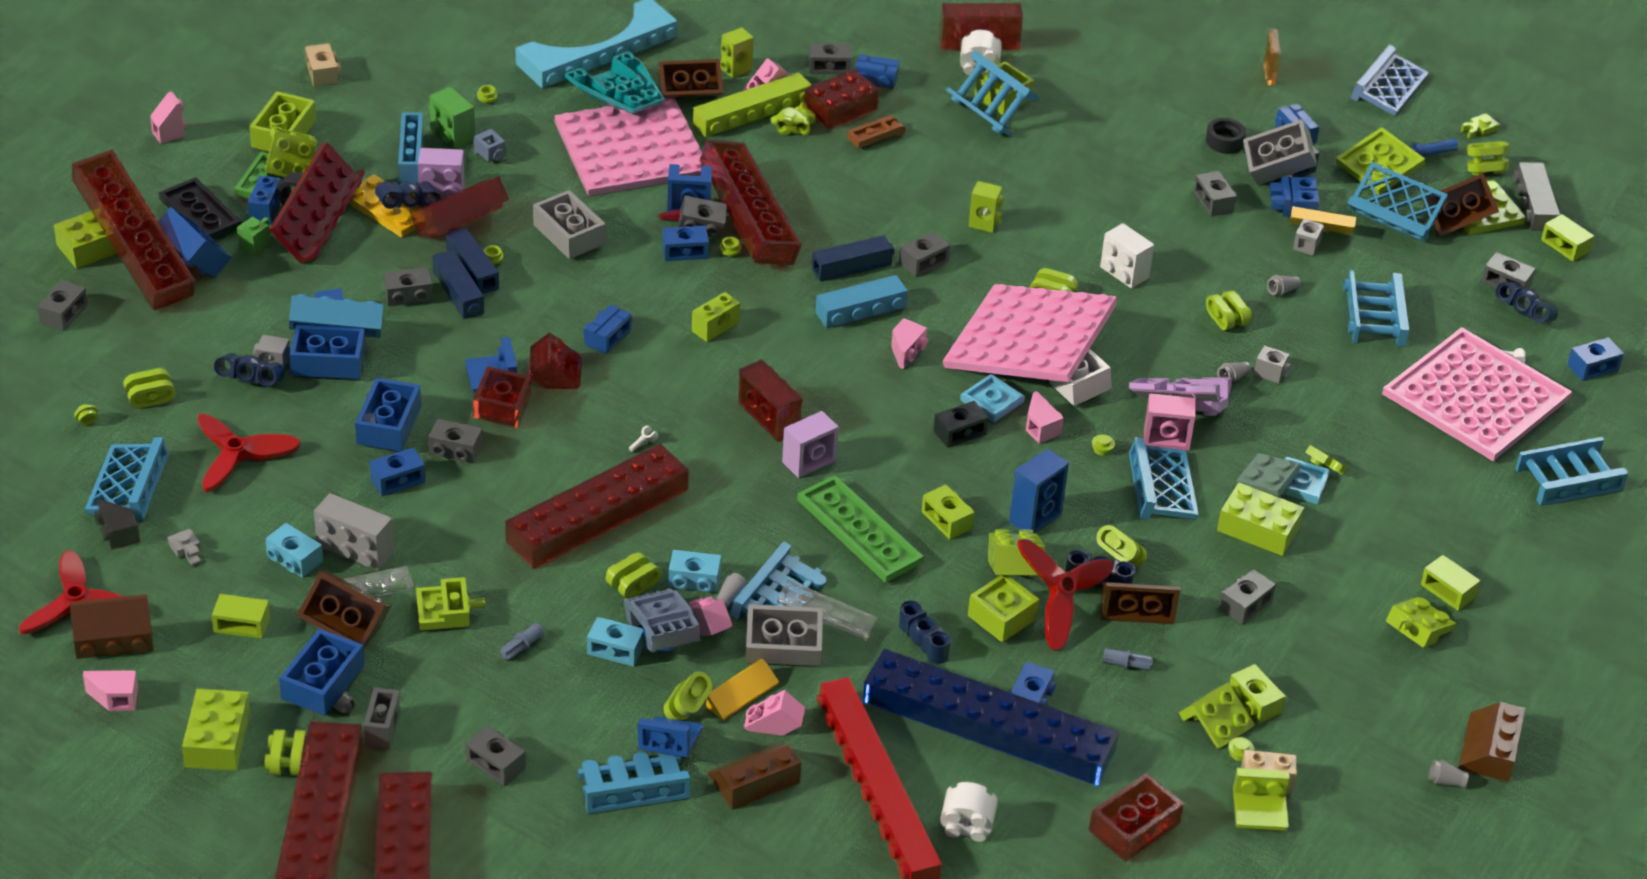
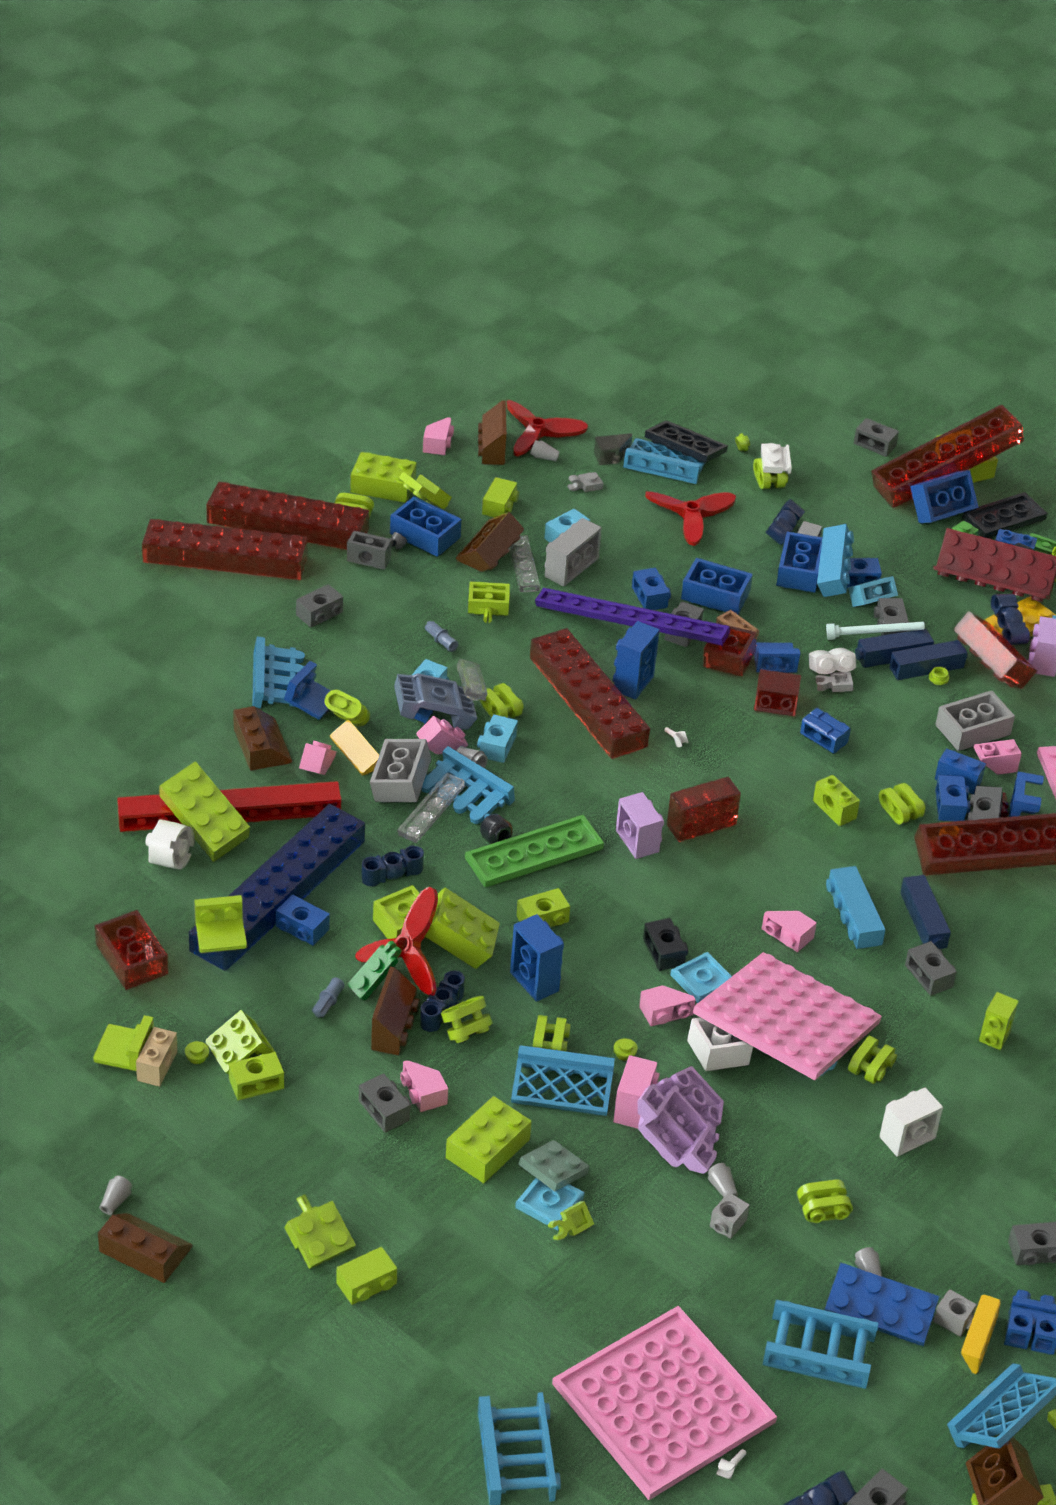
camera: 100 degrees right, 0 degrees up
none -> lime brick [159,761,250,862]
none -> lime bracket [194,895,247,953]
none -> hinge [347,941,402,1001]
none -> lime plate [399,472,452,510]
none -> bright pink slope [400,1060,448,1112]
none -> clear plate [457,658,487,701]
none -> black head [480,814,513,844]
none -> light grey cone [531,440,560,462]
none -> lime brick [533,1015,571,1052]
none -> dark purple plate [535,588,730,645]
none -> blue brick [612,621,660,700]
none -> black plate [644,420,728,463]
none -> medium nougat plate [716,610,759,644]
none -> white plate [761,443,792,474]
none -> white brick [809,648,856,674]
none -> light grey plate [816,672,853,692]
none -> blue plate [825,1263,939,1346]
none -> light aqua piece [826,622,925,640]
none -> medium azure brick [848,576,898,607]
none -> lime brick [879,783,926,825]
none -> blue brick [935,748,986,794]
none -> bright pink slope [974,739,1022,775]

